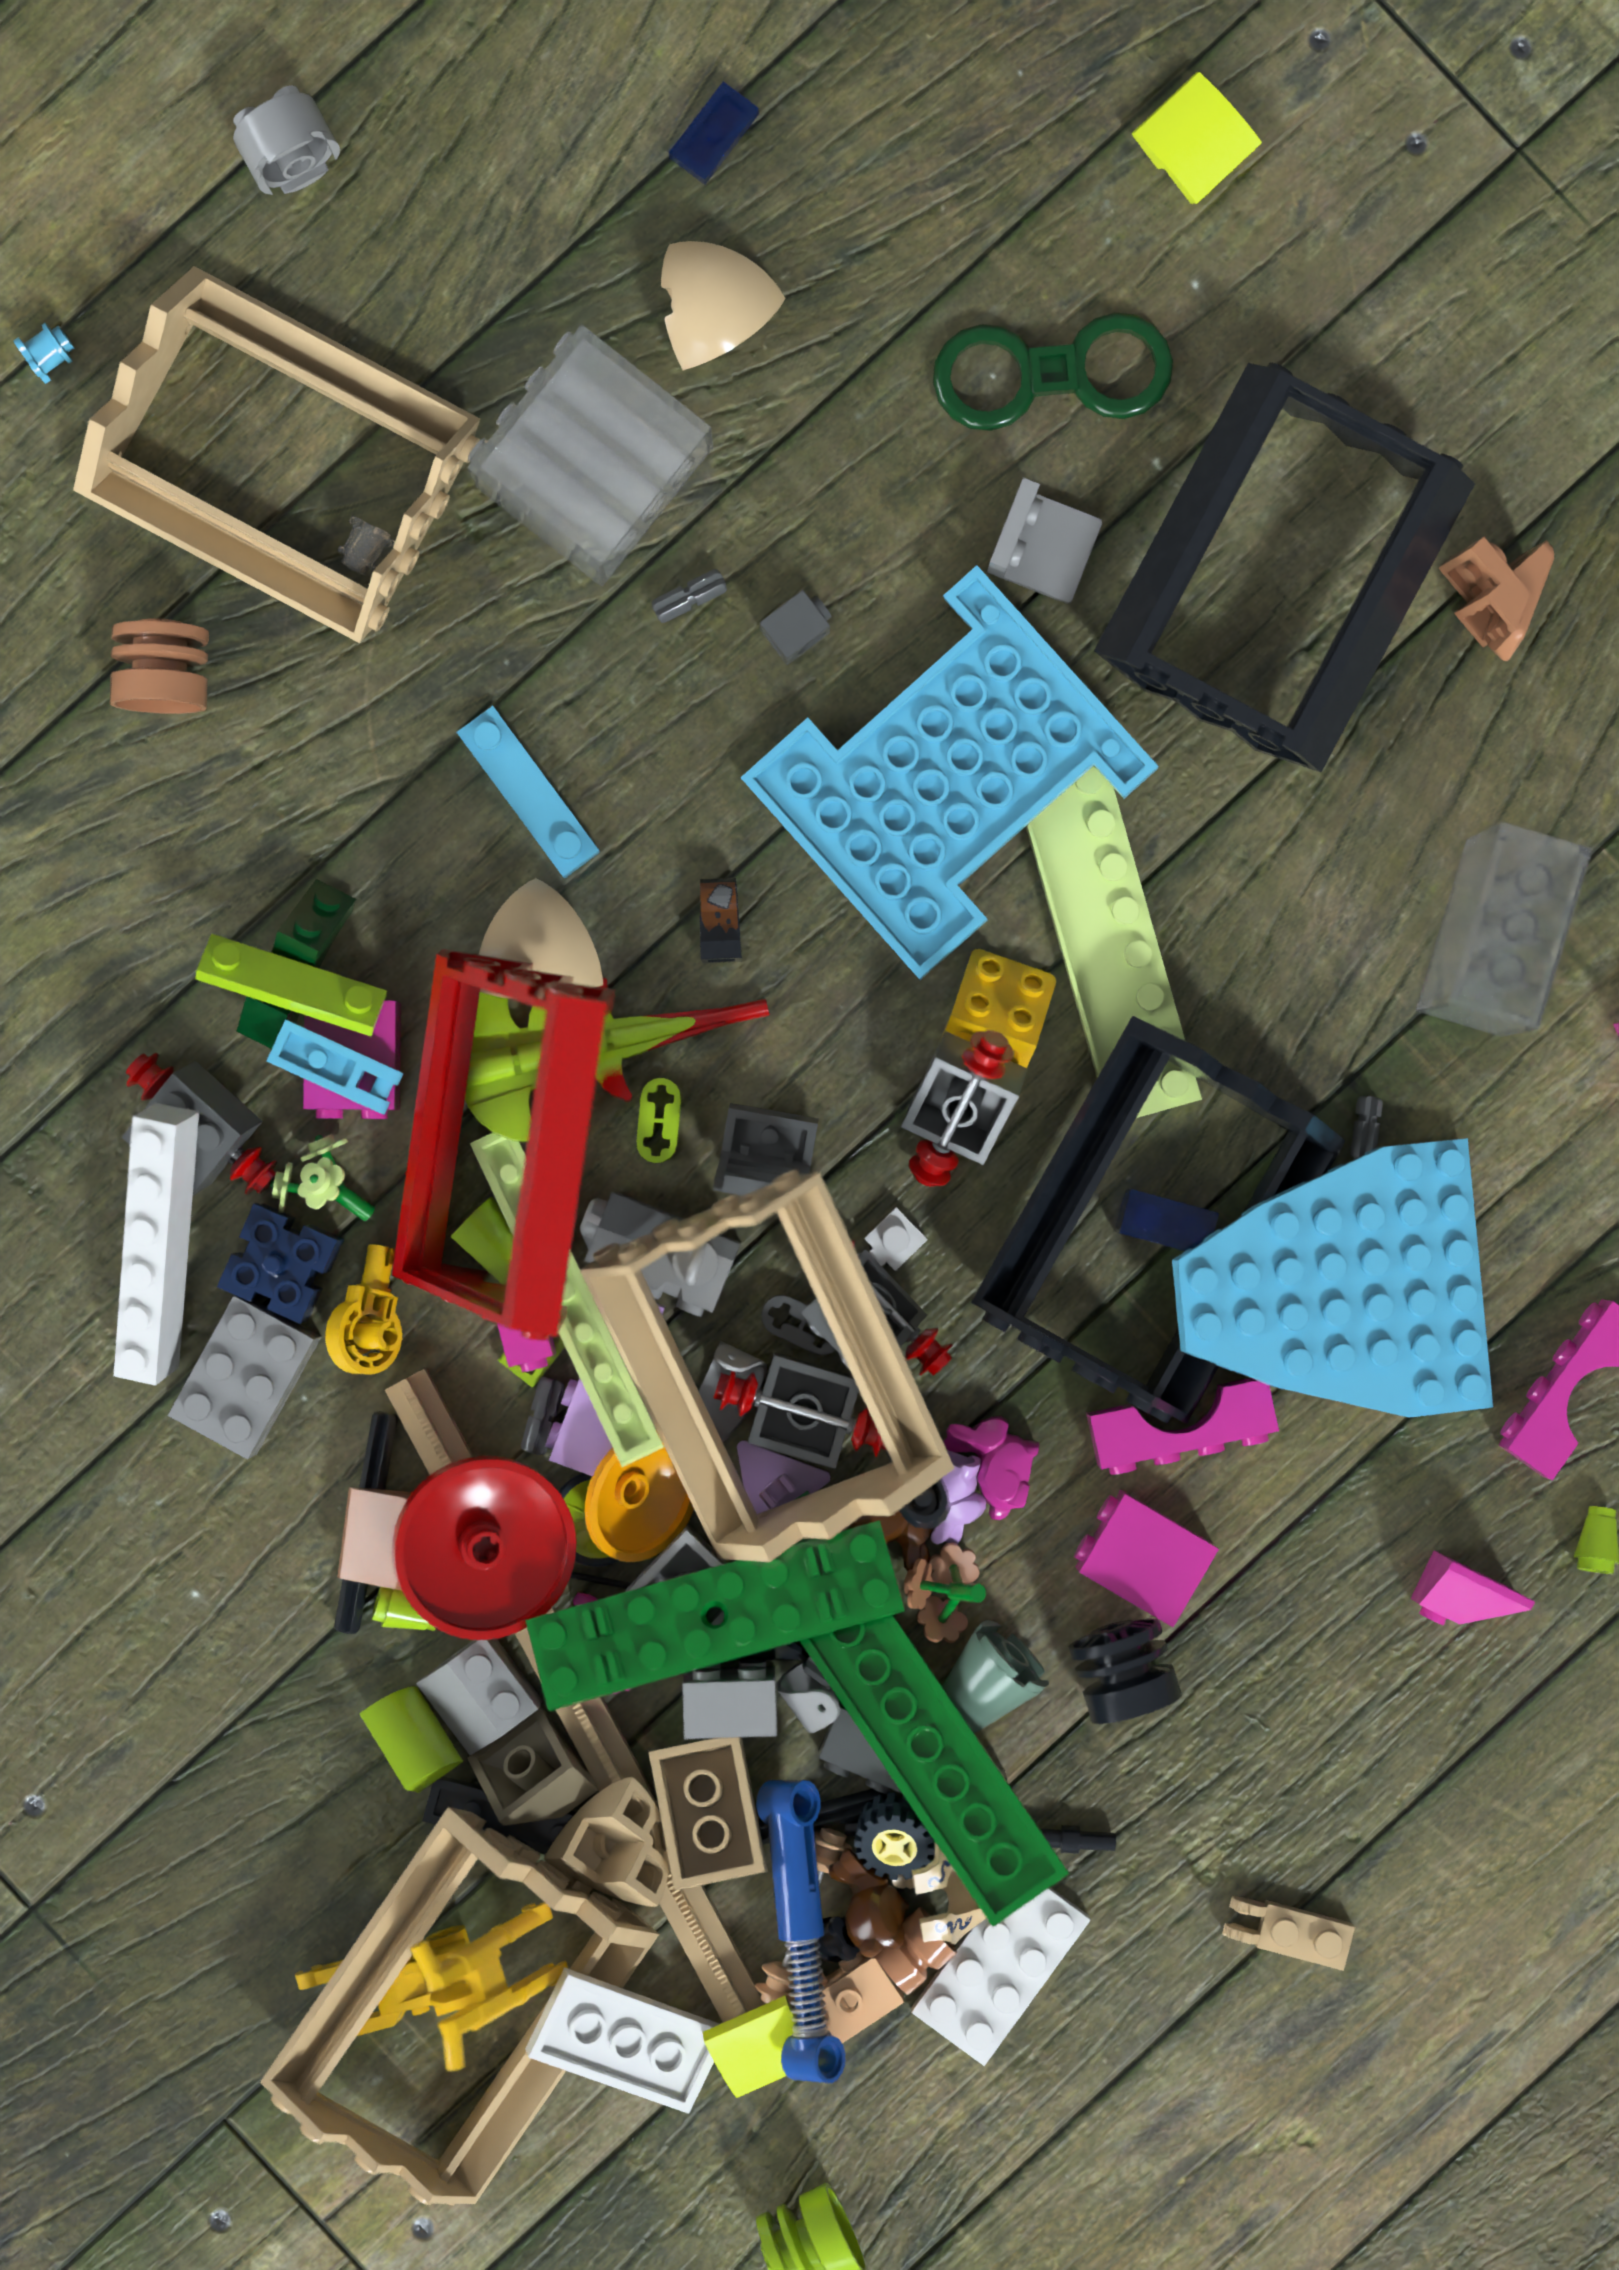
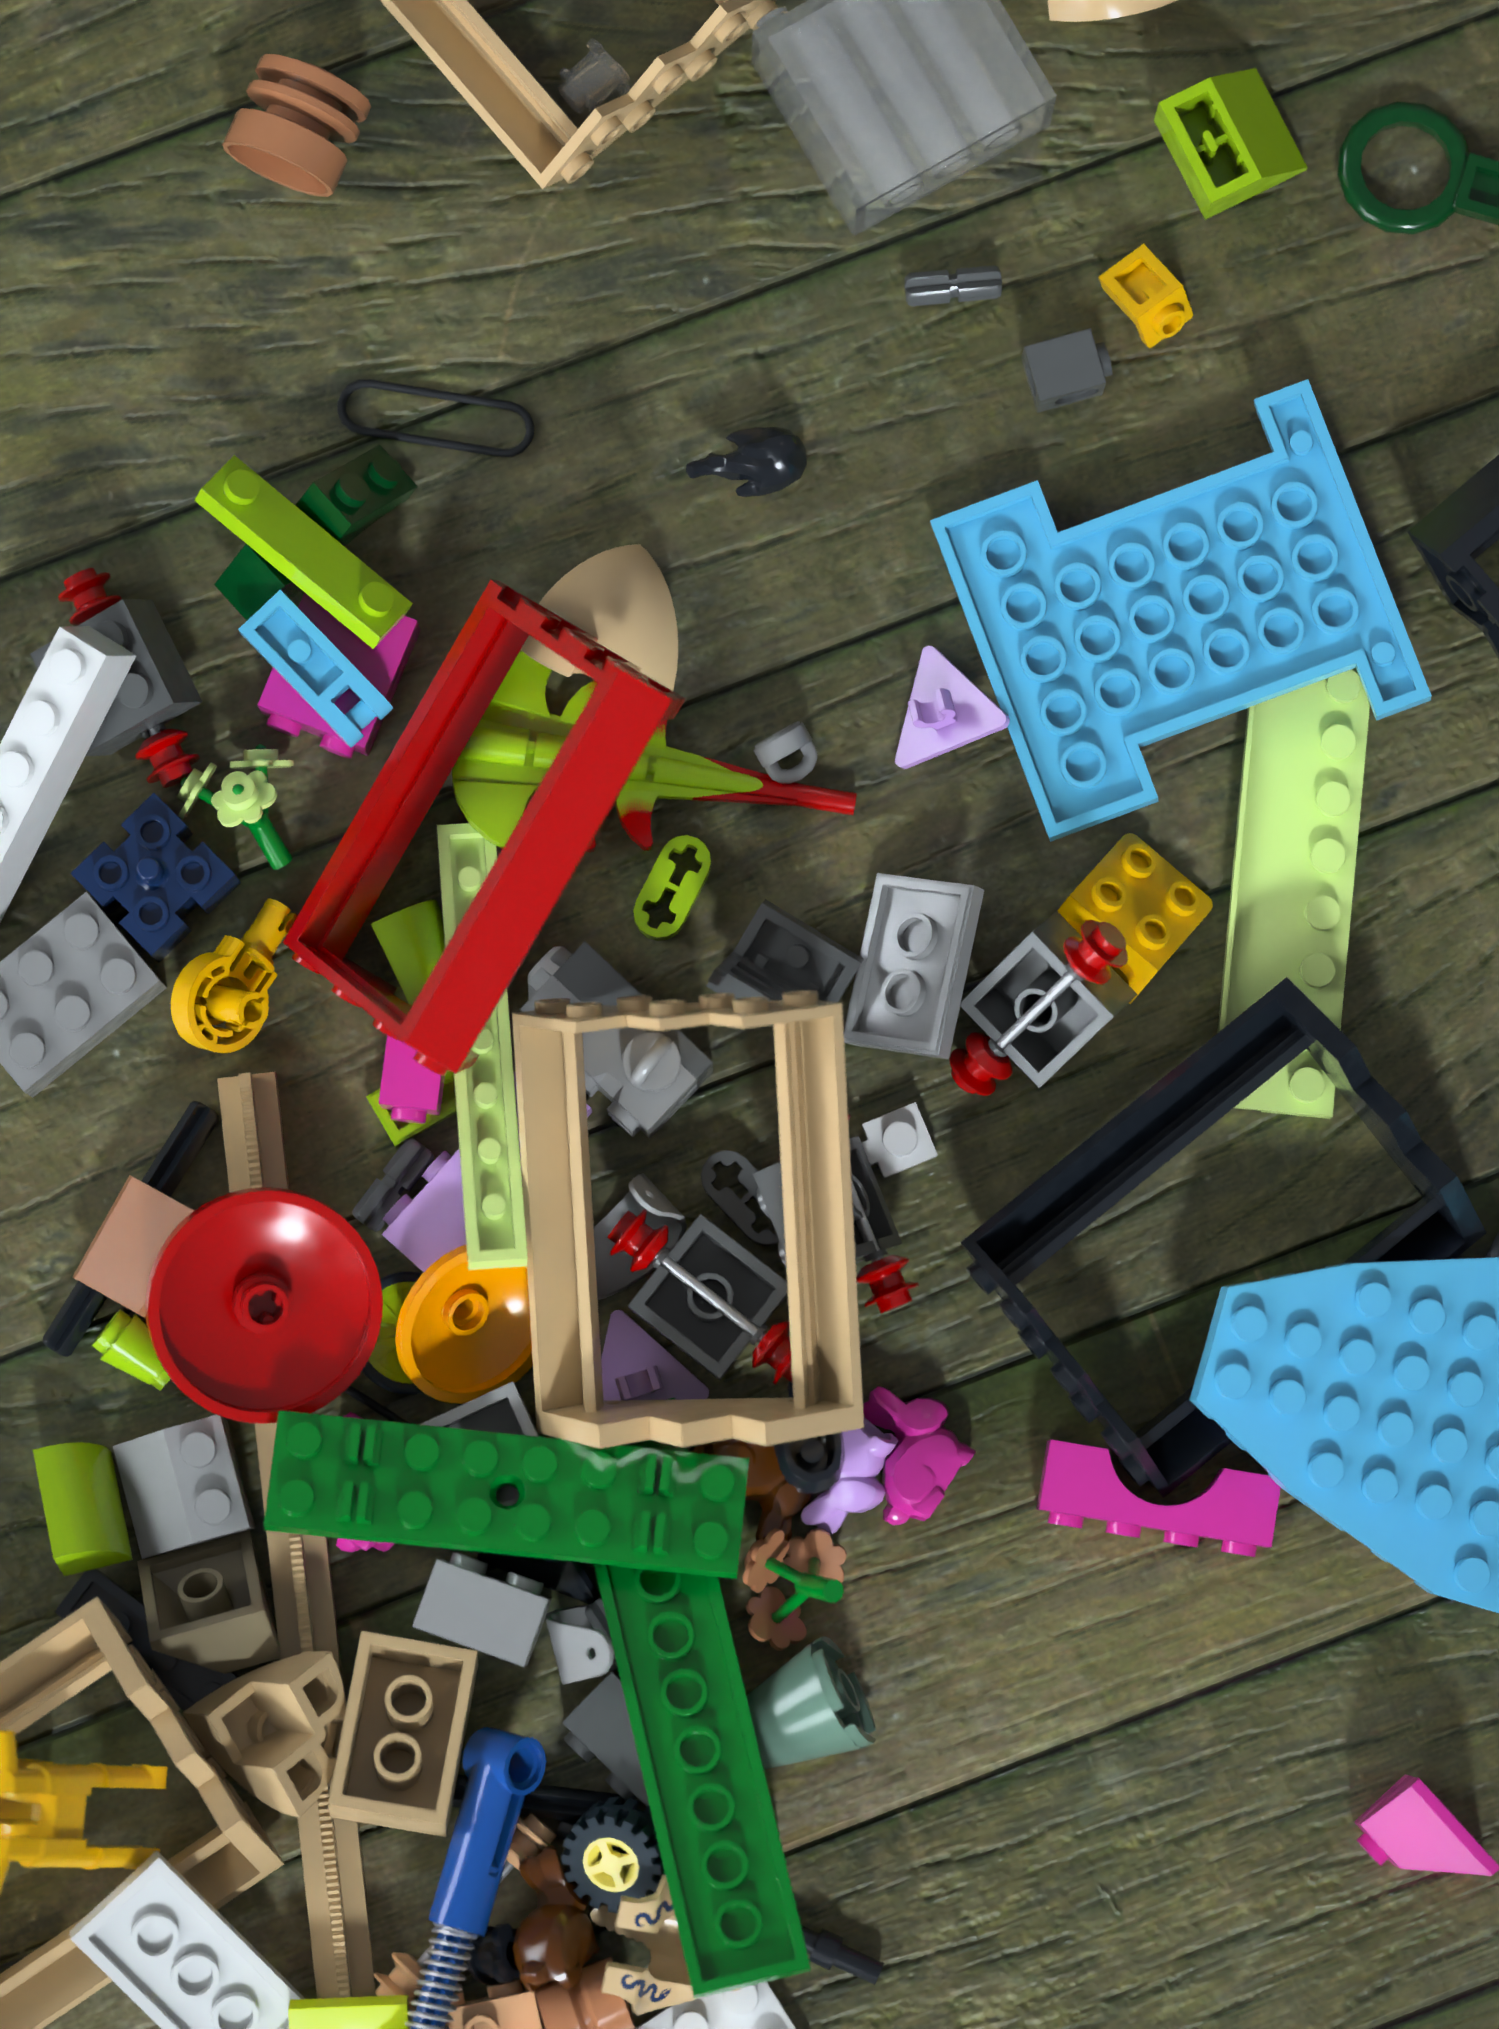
camera: 20 degrees right, 5 degrees down
medium azure plate [457,706,600,879] -> none
leg [700,878,742,963] -> none
light grey bracket [987,478,1102,604] -> none
black wheel [1068,1618,1182,1724] -> none
dark pink brick [1074,1489,1219,1627] -> none
clear blue brick [1114,1189,1219,1251] -> none
none -> black piece [337,379,534,457]
none -> black piece [686,427,807,497]
none -> light grey tile [753,721,818,784]
none -> light grey tile [844,873,984,1060]
none -> lavender piece [895,646,1010,769]
none -> yellow bracket [1098,244,1193,348]
none -> lime slope [1154,68,1308,220]

